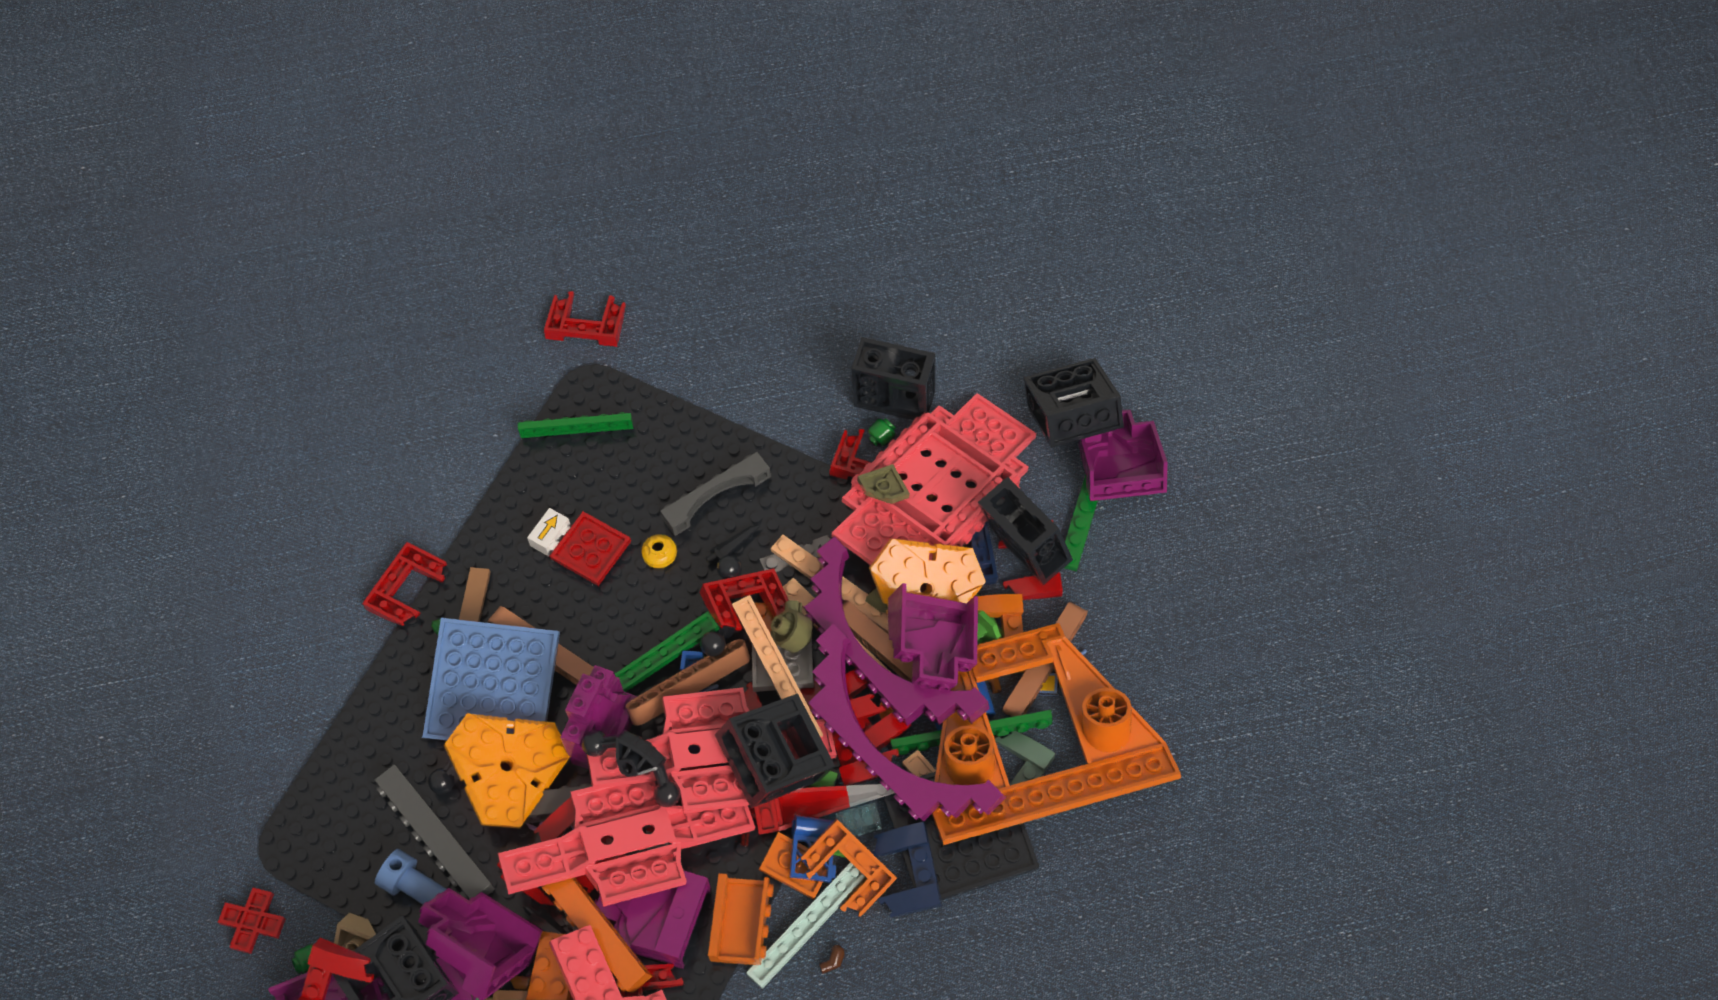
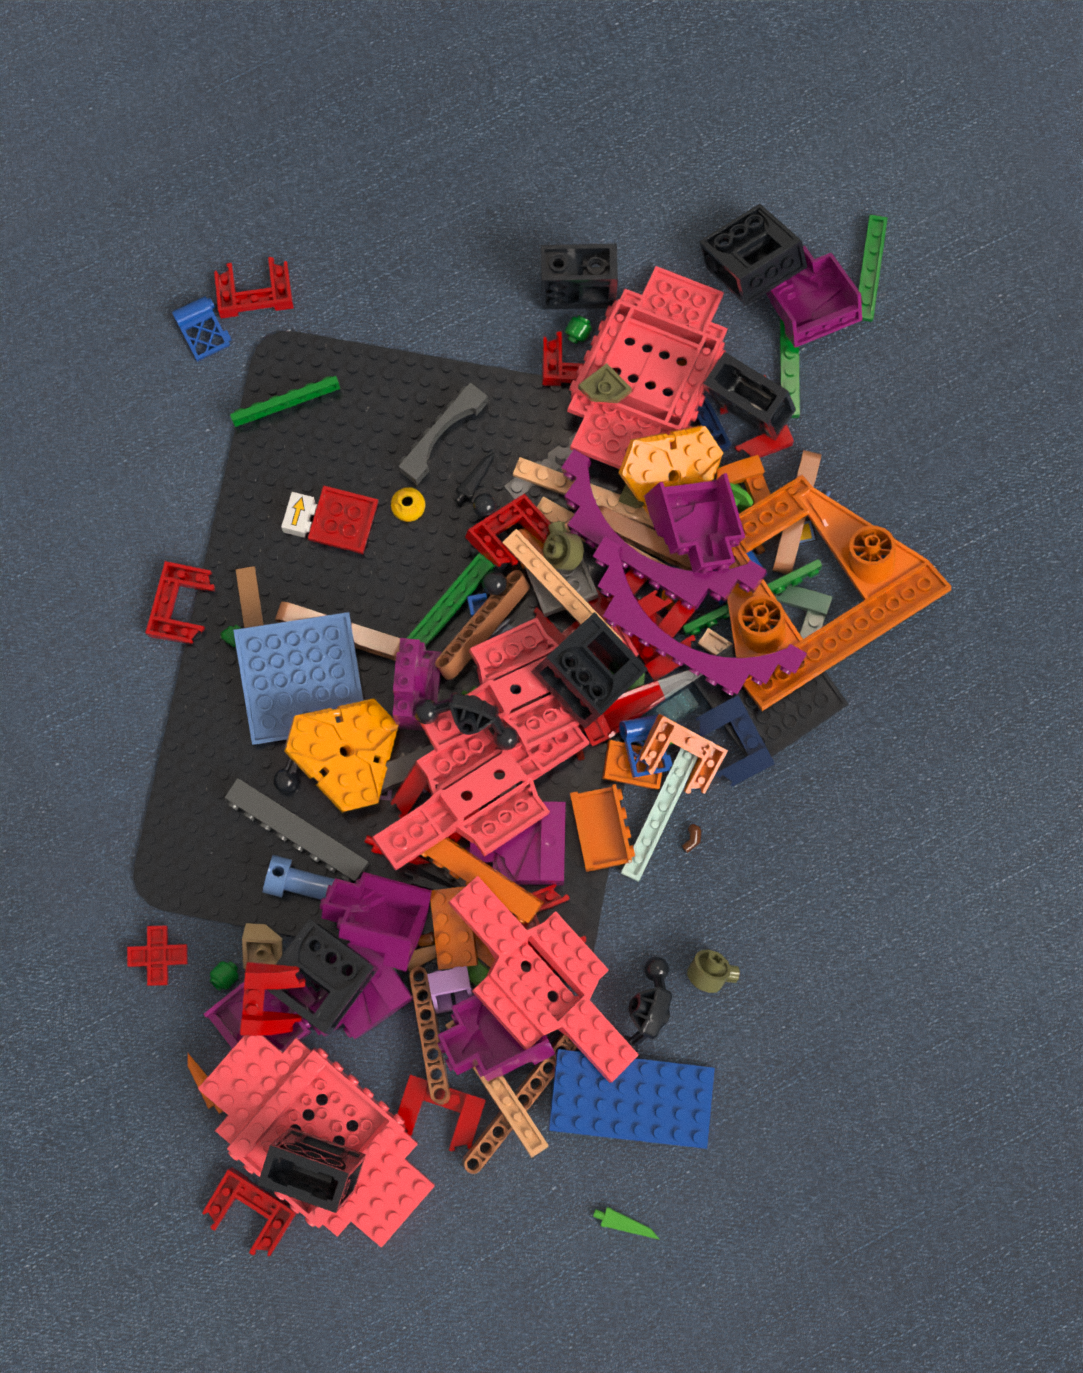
camera: 20 degrees left, 15 degrees up
none -> blue piece [172,296,232,361]
none -> green plate [858,215,888,322]

